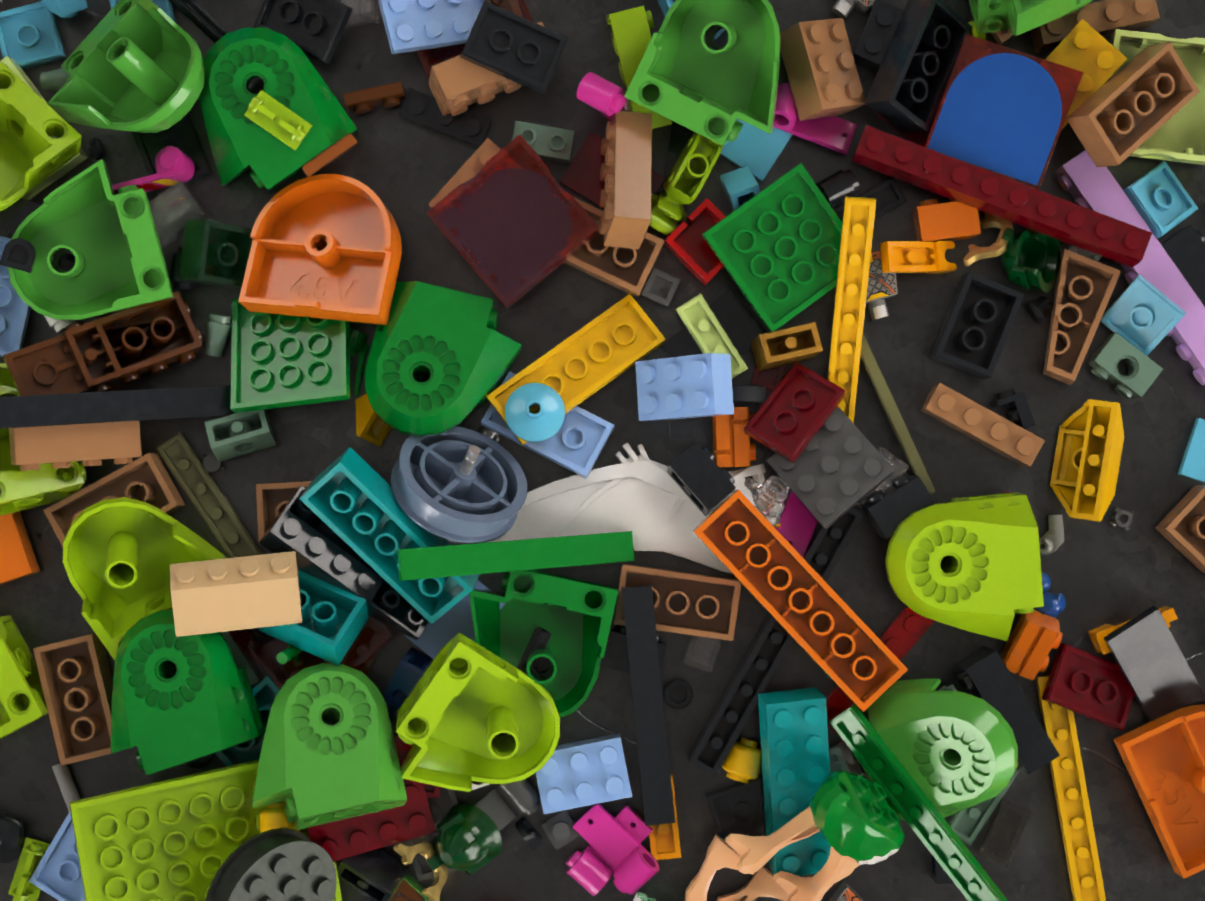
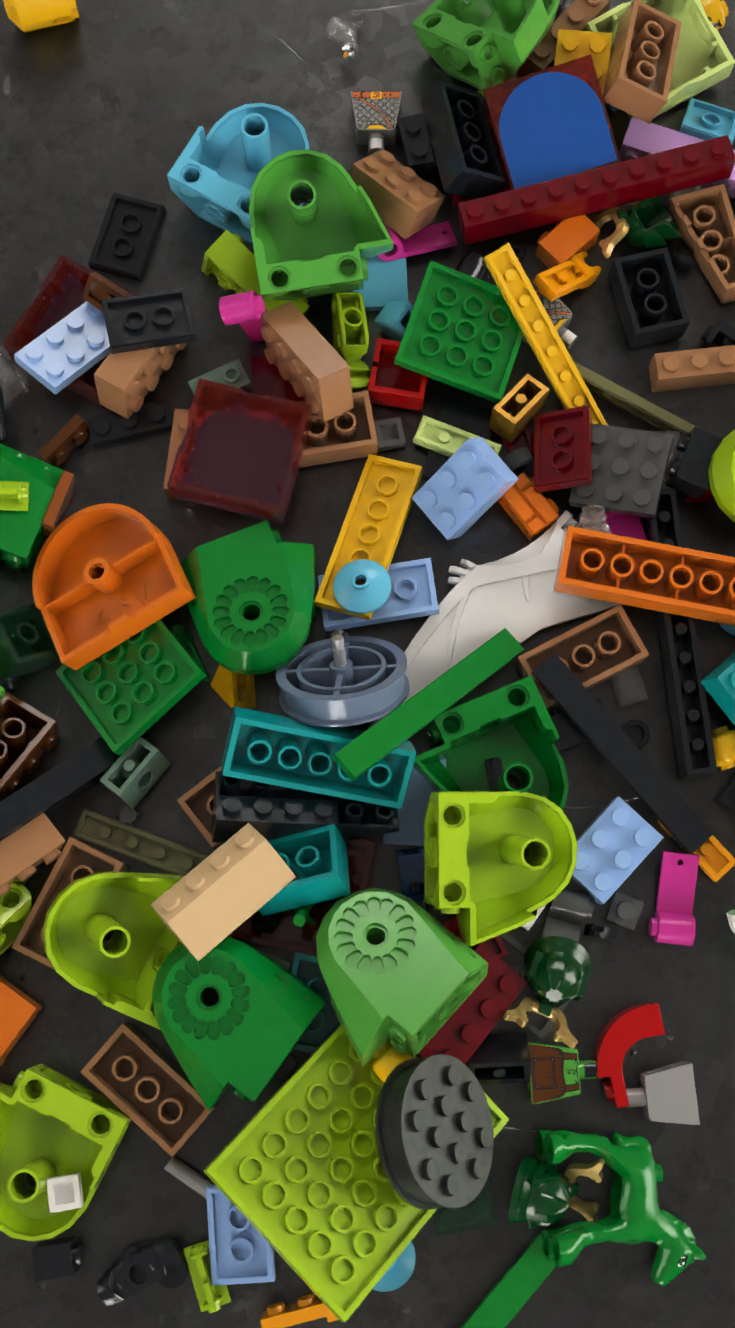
camera: 35 degrees left, 10 degrees down
sand green cone [205,312,232,357] -> none
dark pink door [572,804,660,895] -> none
black brick [667,442,736,517] -> none

